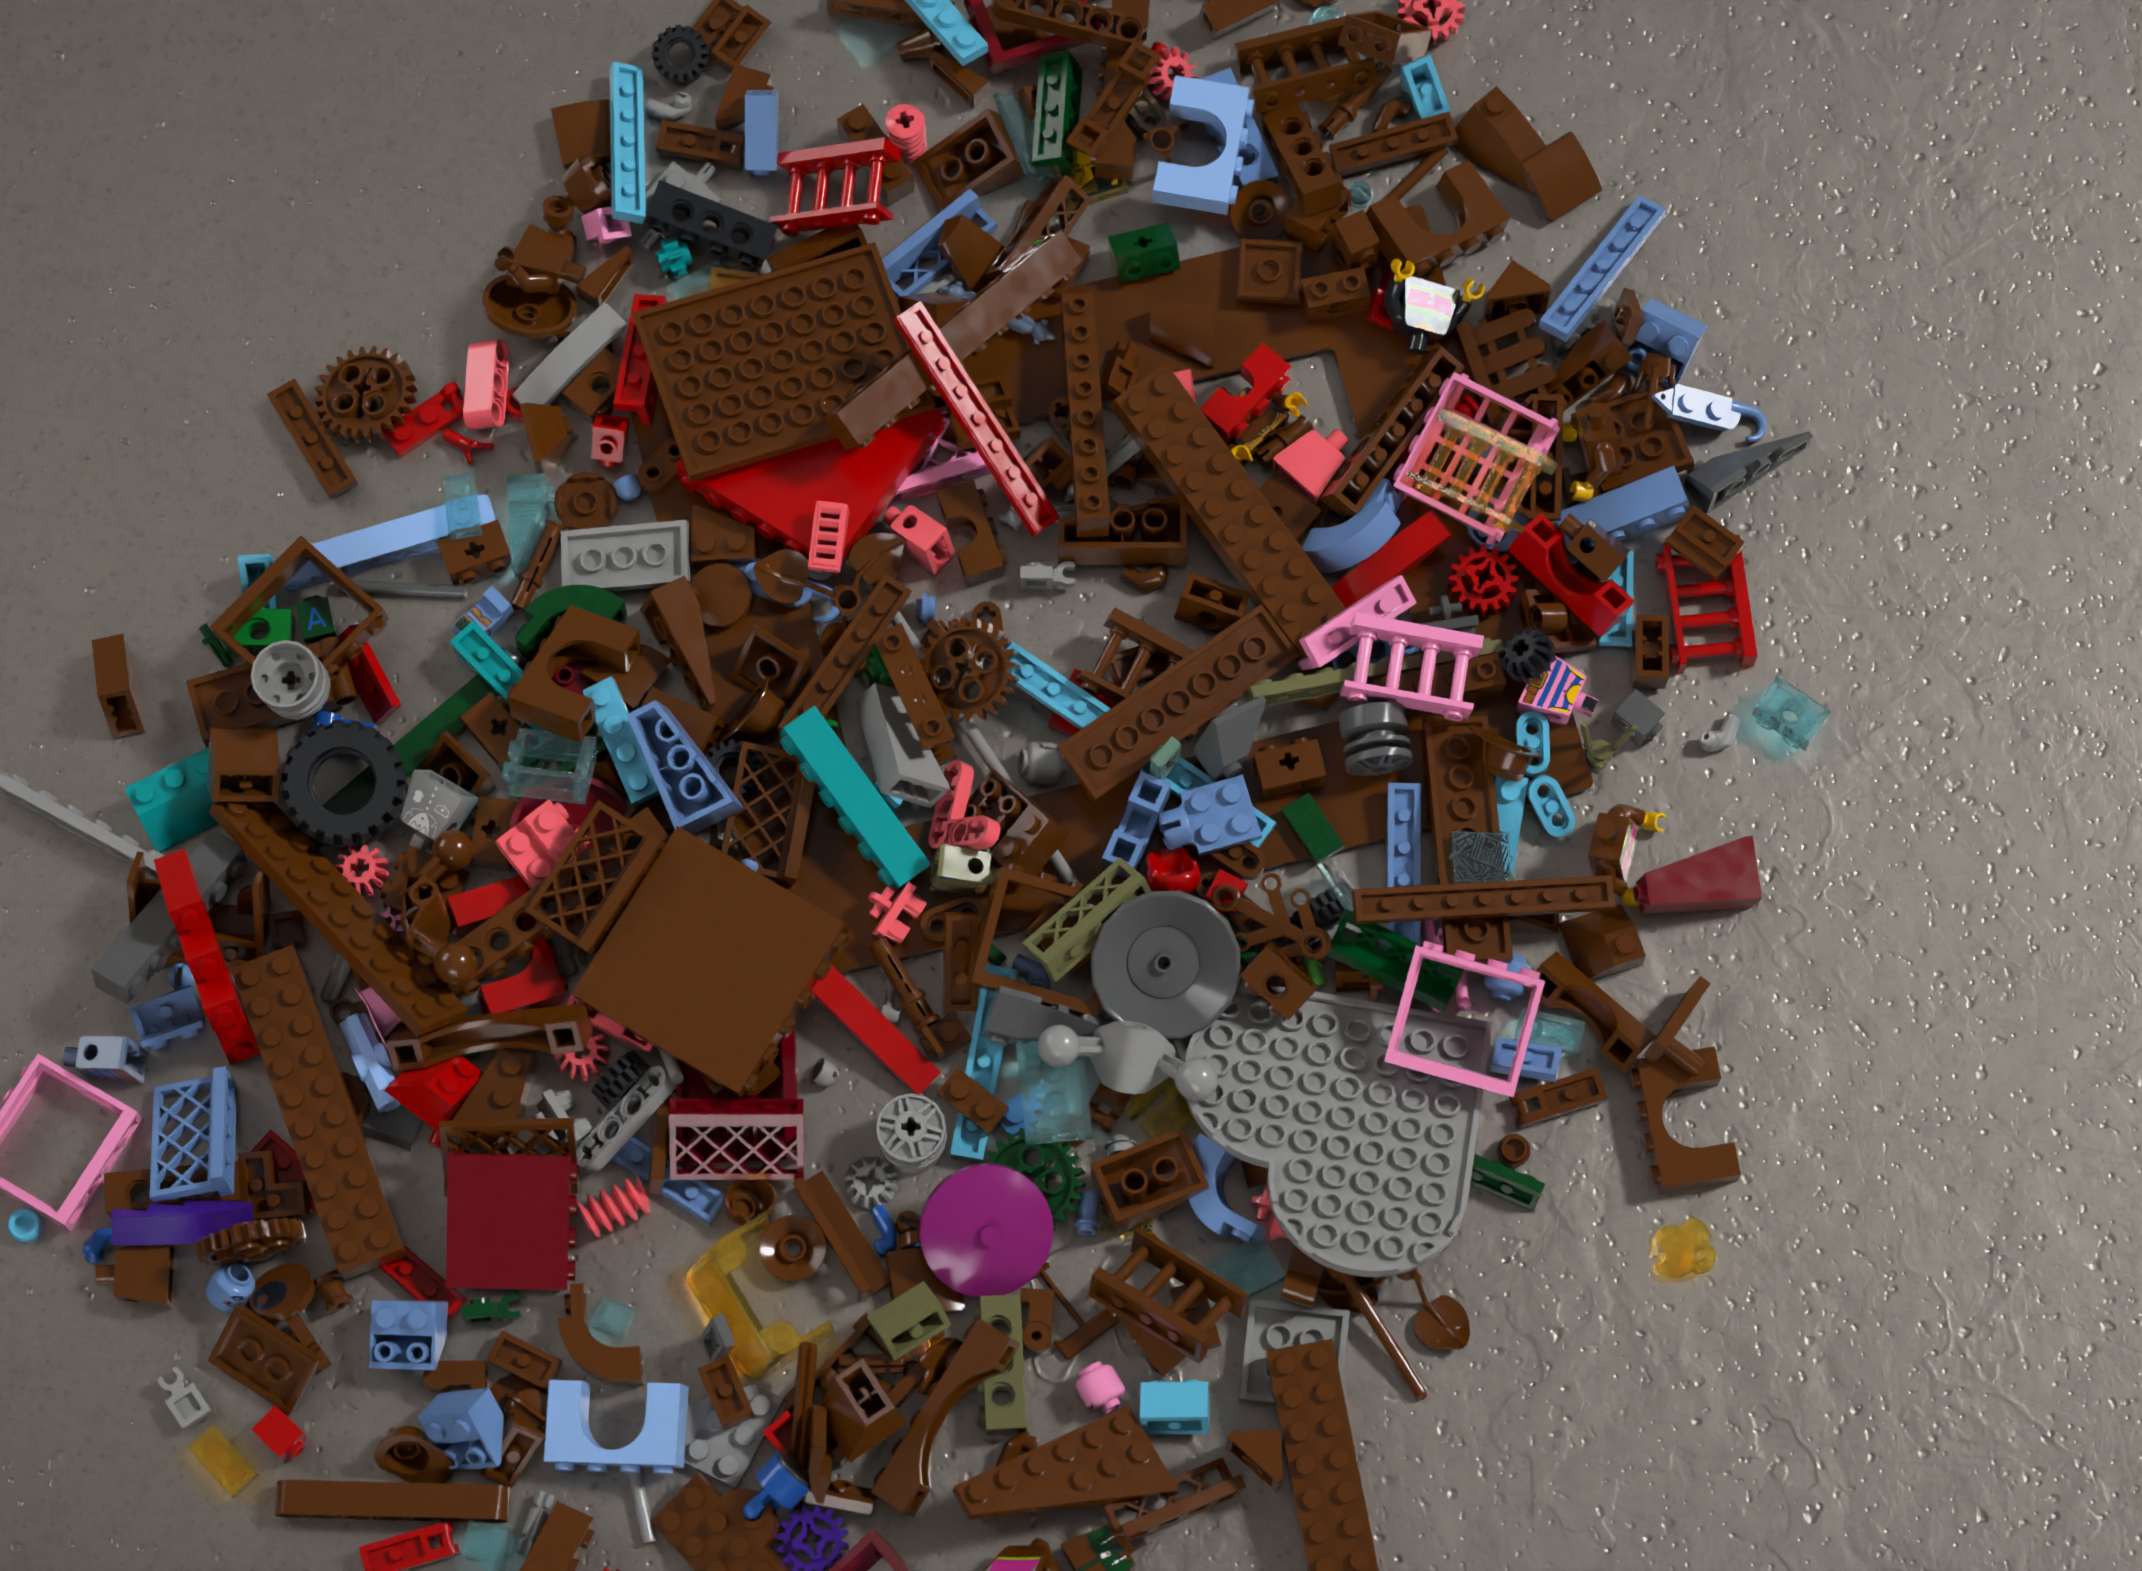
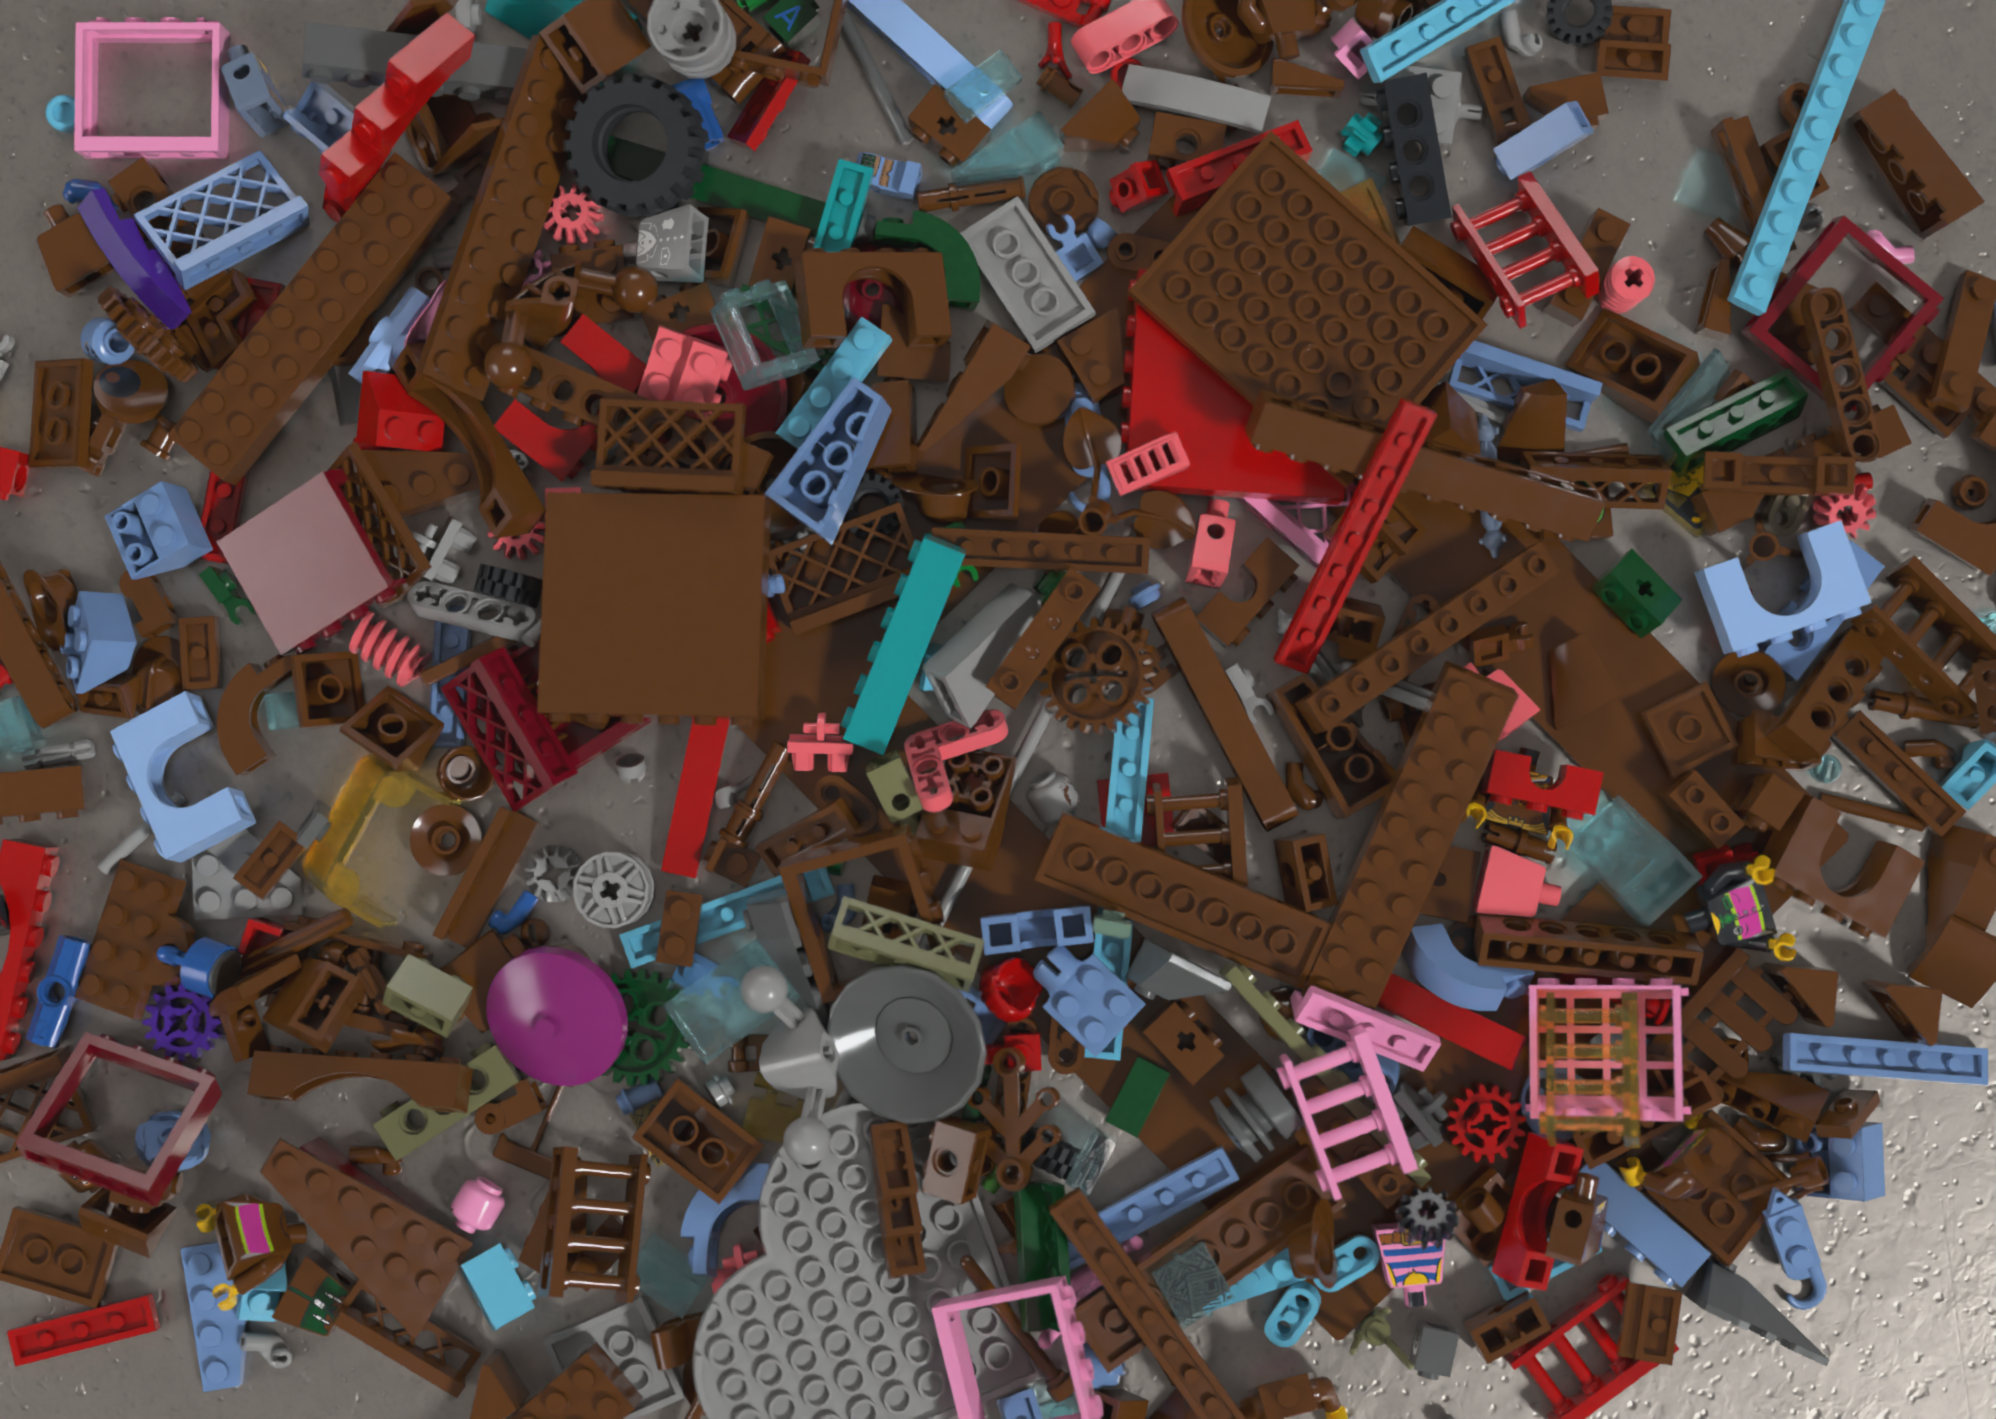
camera: 60 degrees right, 15 degrees up
none -> reddish brown slope [290,651,365,729]
none -> reddish brown slope [340,685,444,771]
none -> reddish brown slope [870,1121,927,1279]
none -> reddish brown piece [960,1254,1075,1403]
none -> reddish brown pin [1036,66,1084,109]
none -> medium blue plate [1046,214,1104,281]
none -> reddish brown beam [1151,597,1299,832]
none -> clear light blue slope [1569,795,1703,926]
none -> reddish brown slope [1861,979,1943,1047]

